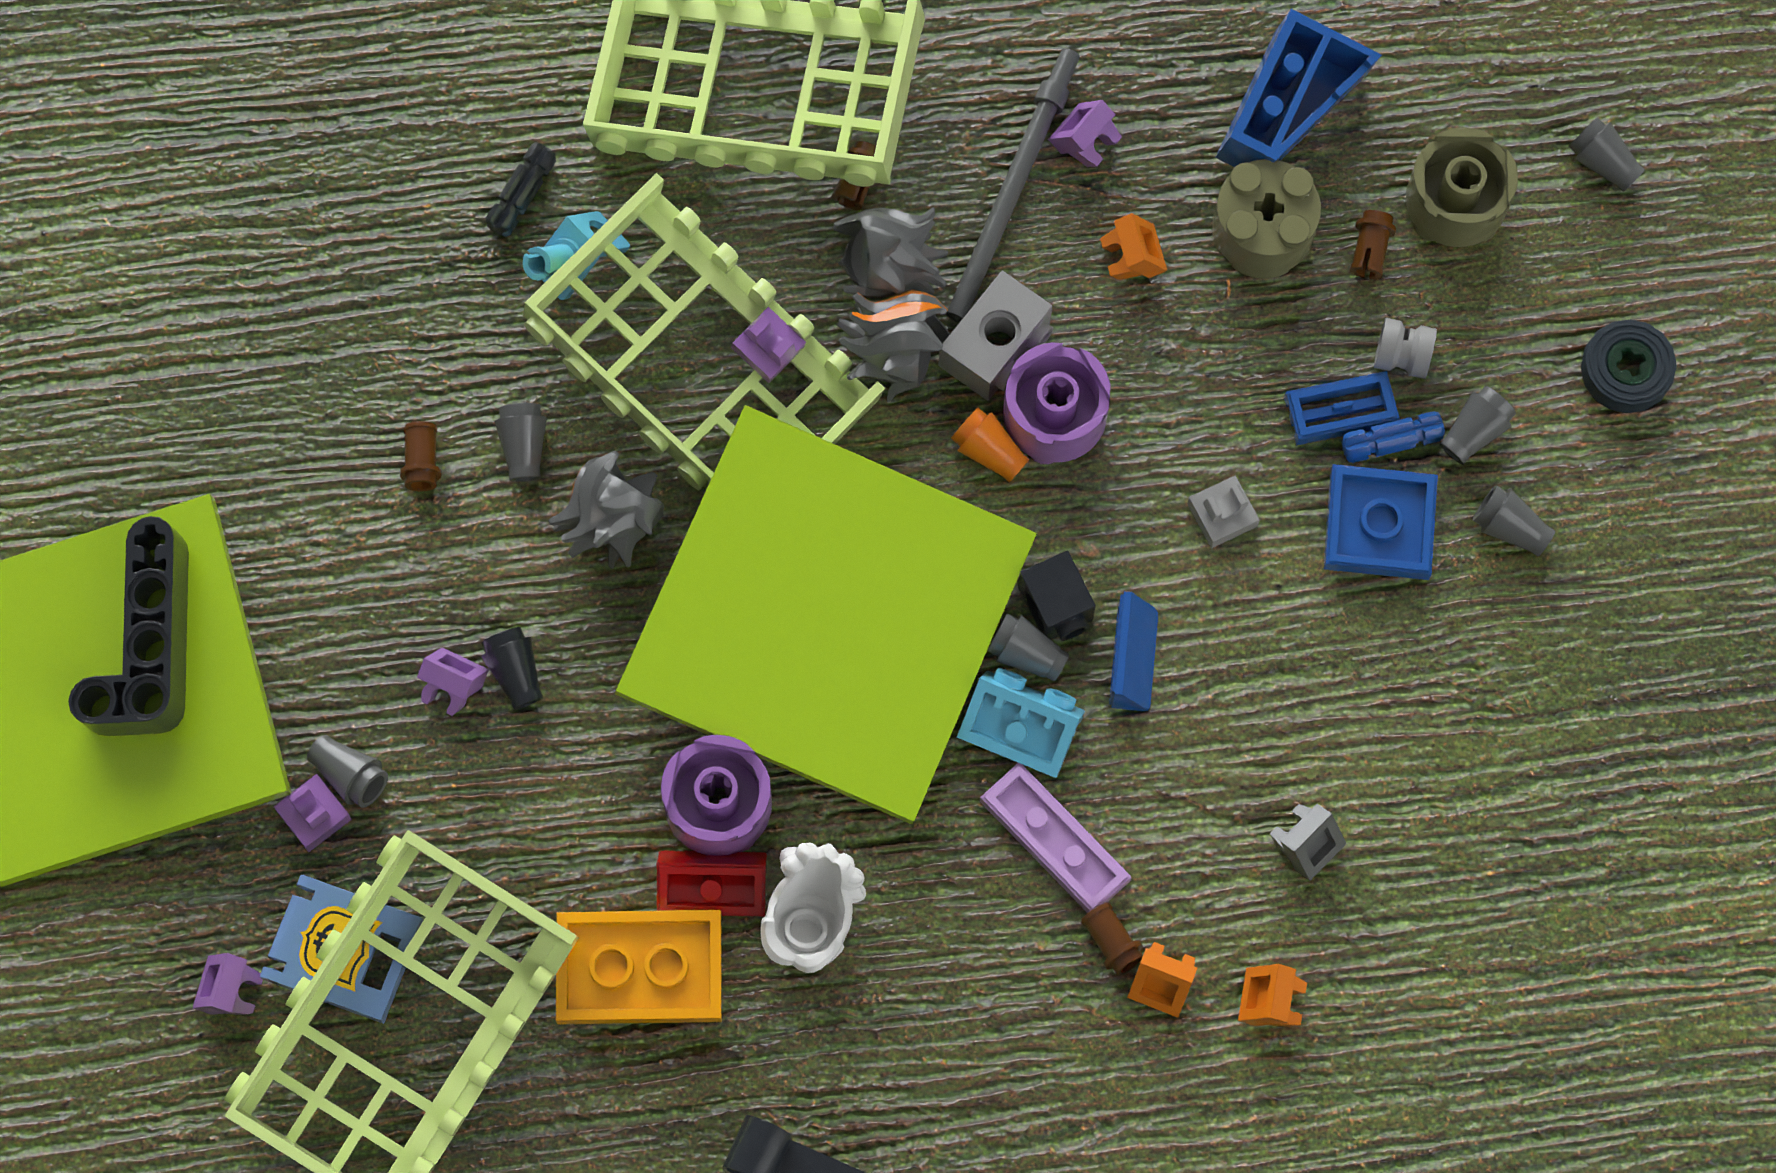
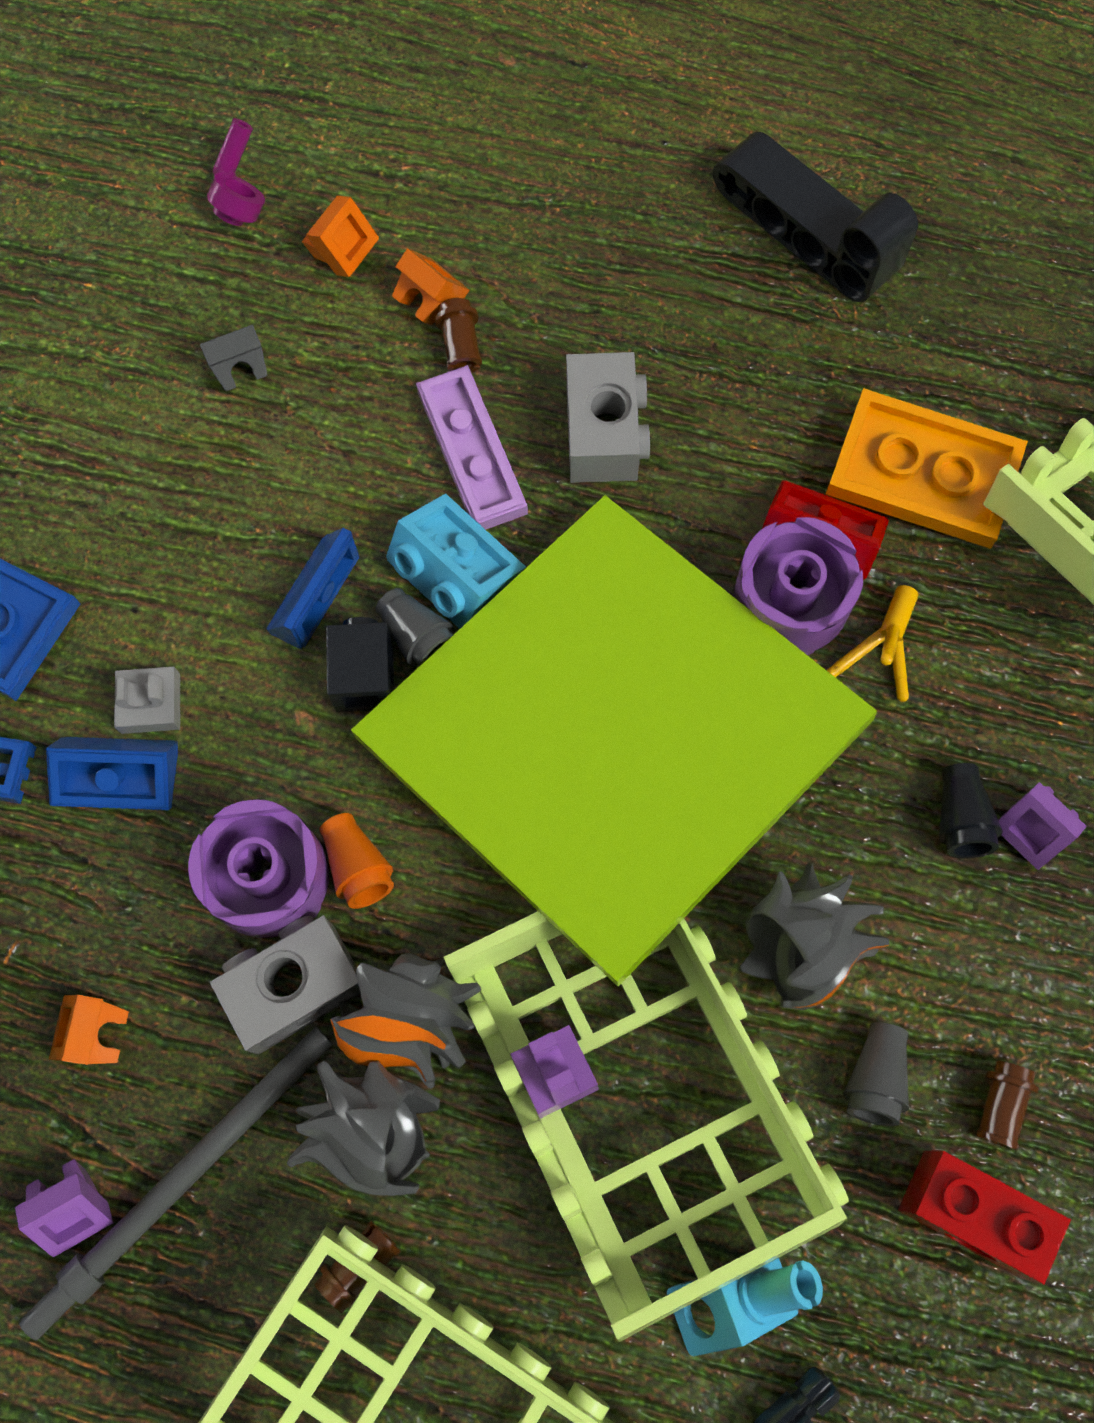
camera: 155 degrees left, 0 degrees up
white hair [761,842,866,973] -> none
none -> blue slope [46,737,178,810]
none -> magenta plate [207,118,265,226]
none -> light grey brick [566,352,650,483]
none -> yellow plant [827,585,919,702]
none -> red brick [898,1151,1071,1285]

